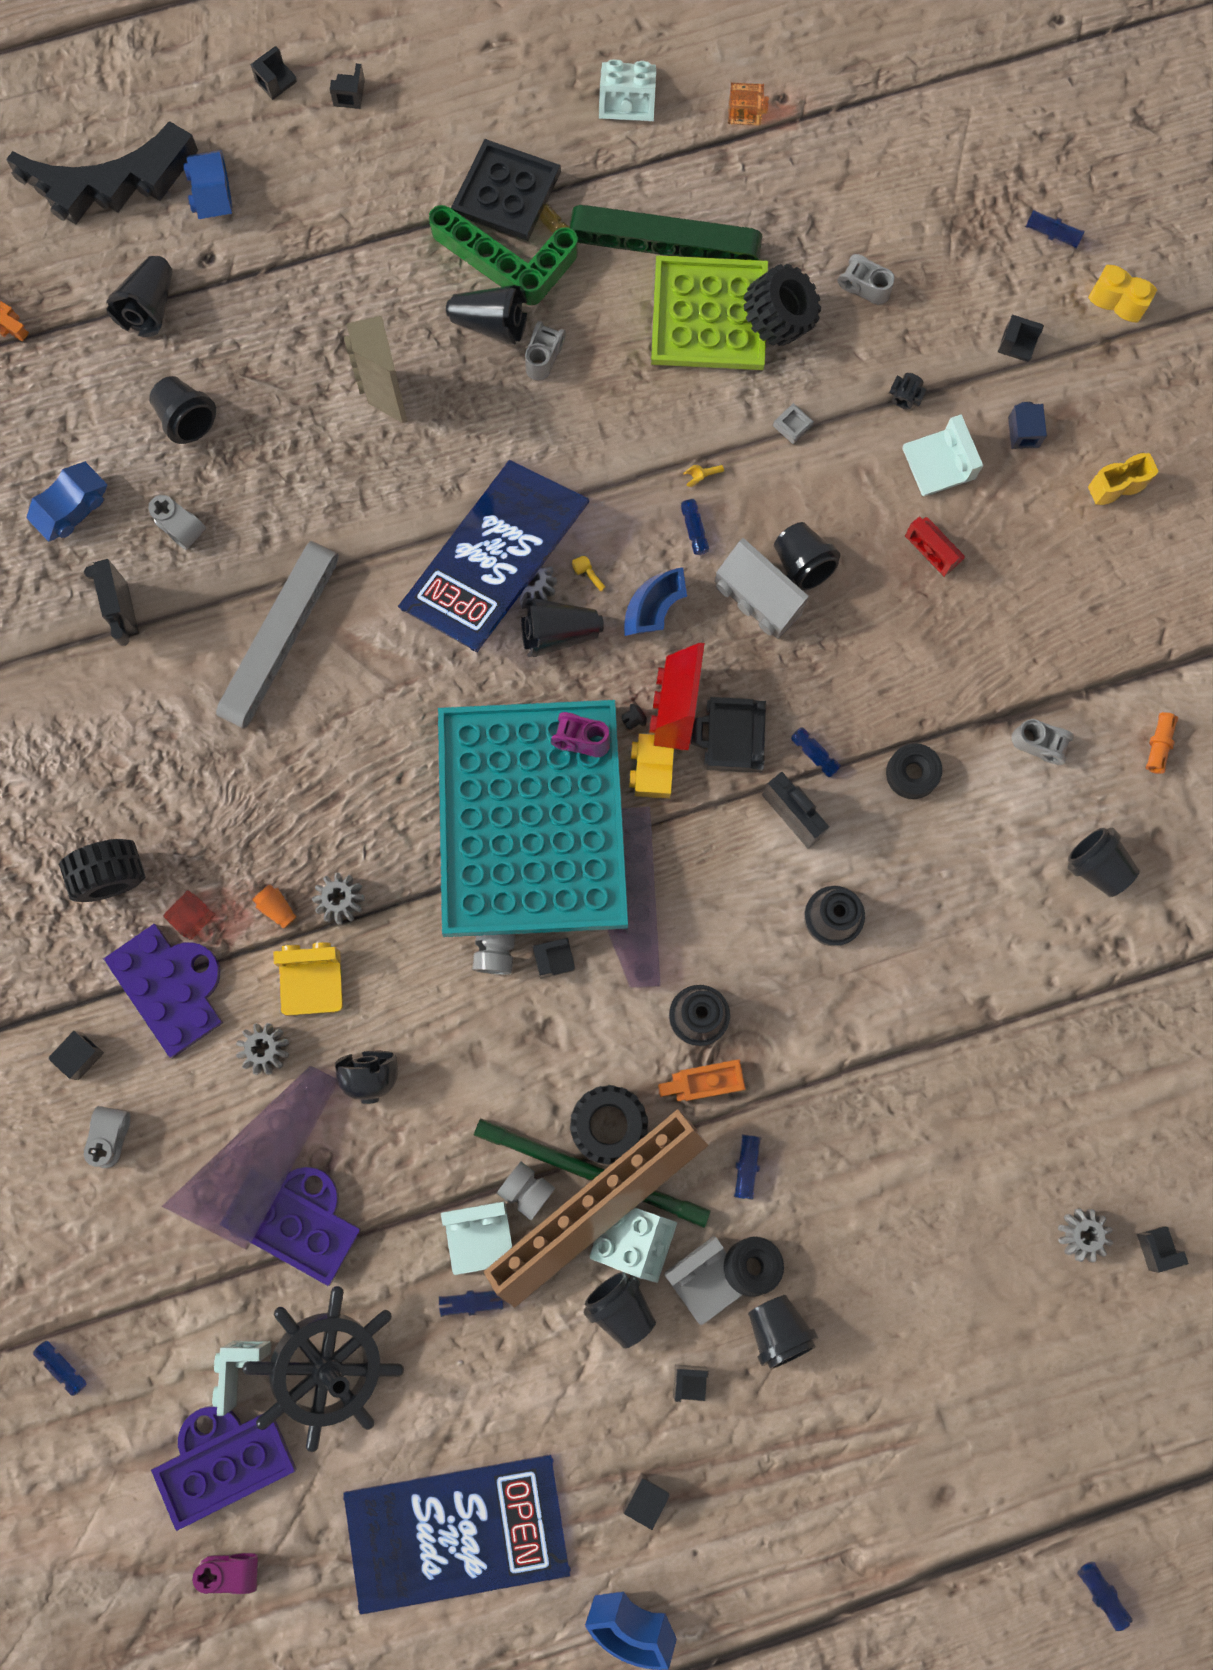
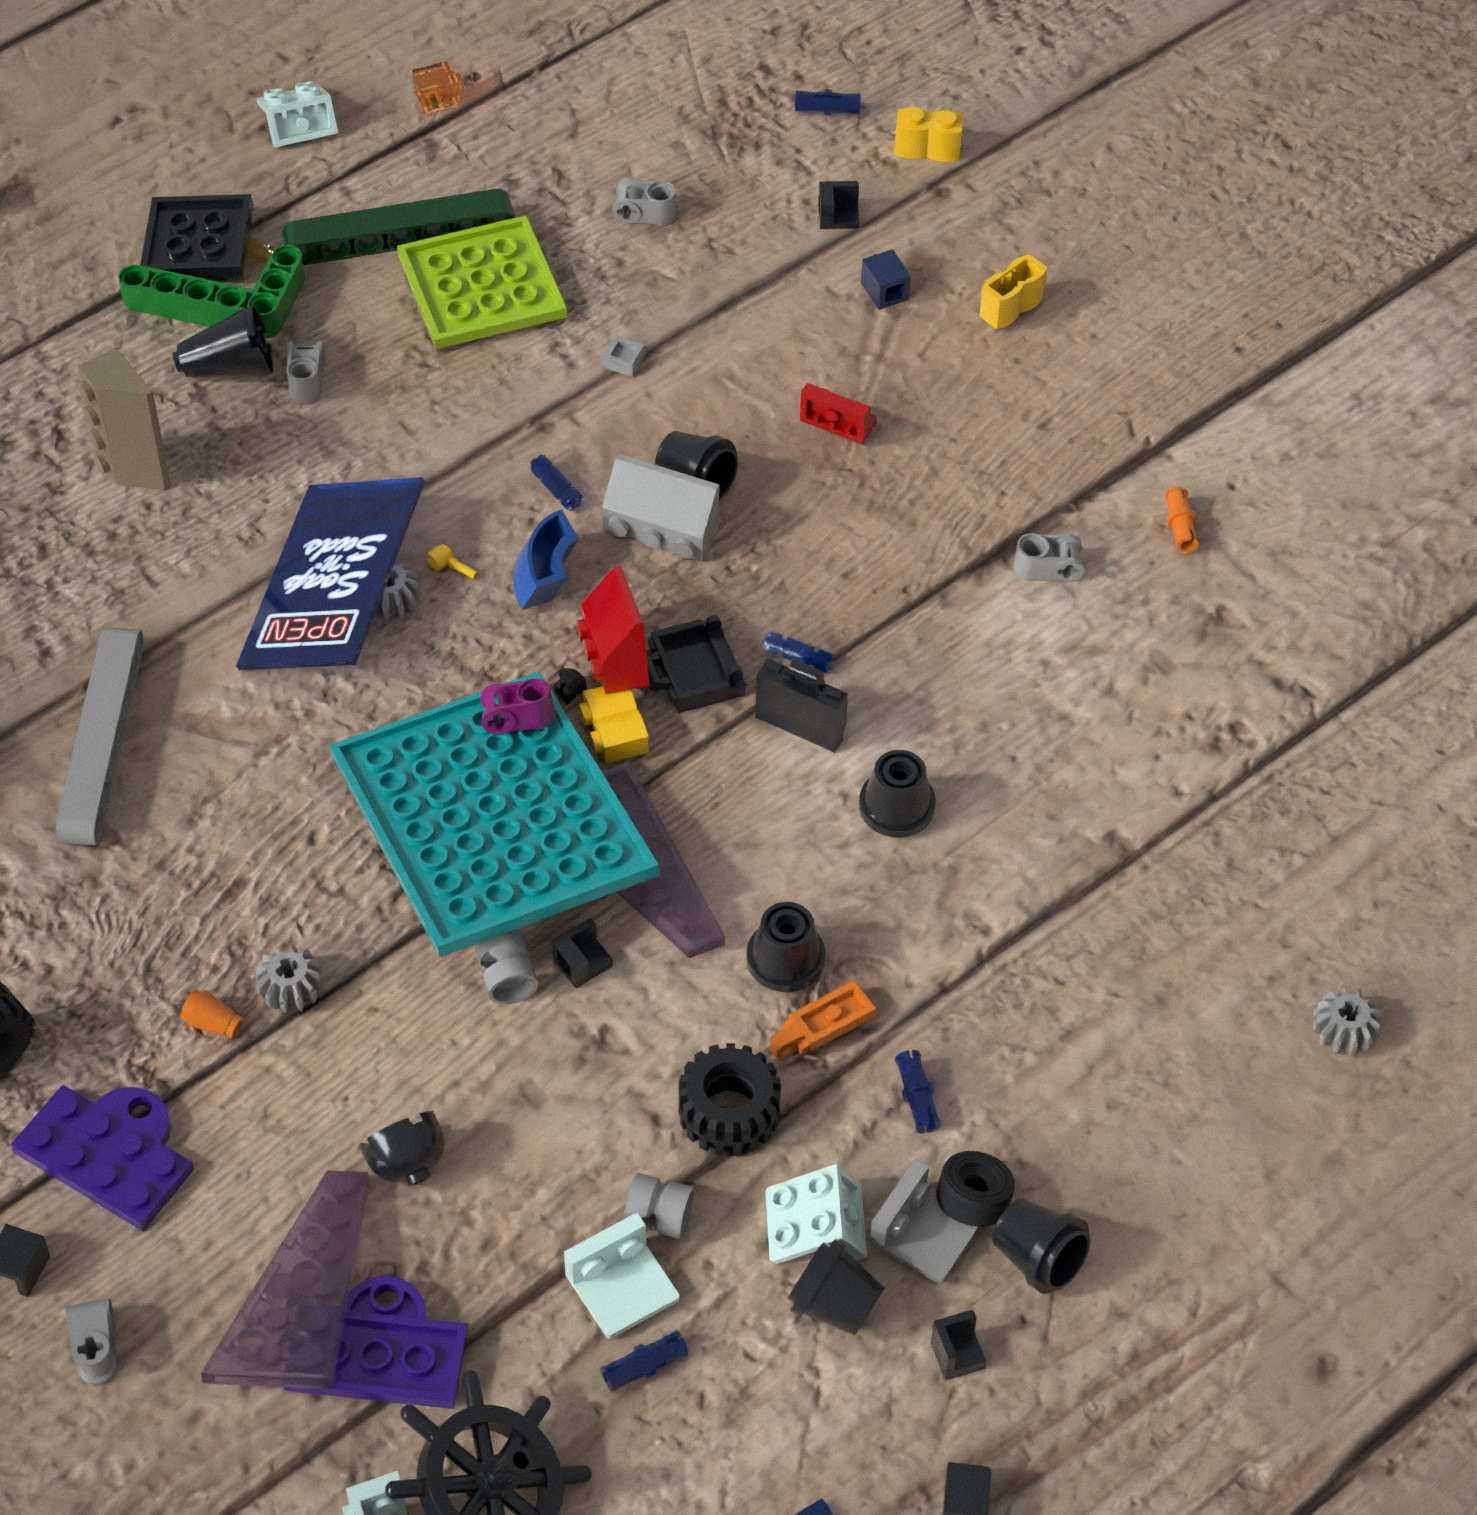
camera: 20 degrees left, 25 degrees down
clear red panel [163,890,216,940] -> none
light grey gear [236,1023,289,1075] -> none
yellow bracket [273,942,343,1016] -> none
dark green piece [474,1118,711,1228] -> none
medium nougat brick [483,1109,709,1308] -> none
black cone [521,598,604,657] -> none
yellow hand [683,465,724,487] -> none
black tyre [744,264,821,346] -> none
black tyre [886,743,942,799] -> none
black gear [889,373,927,409] -> none
light aqua bracket [902,414,983,497] -> none
black piece [1067,828,1140,897] -> none
black panel [1137,1226,1189,1273] -> none

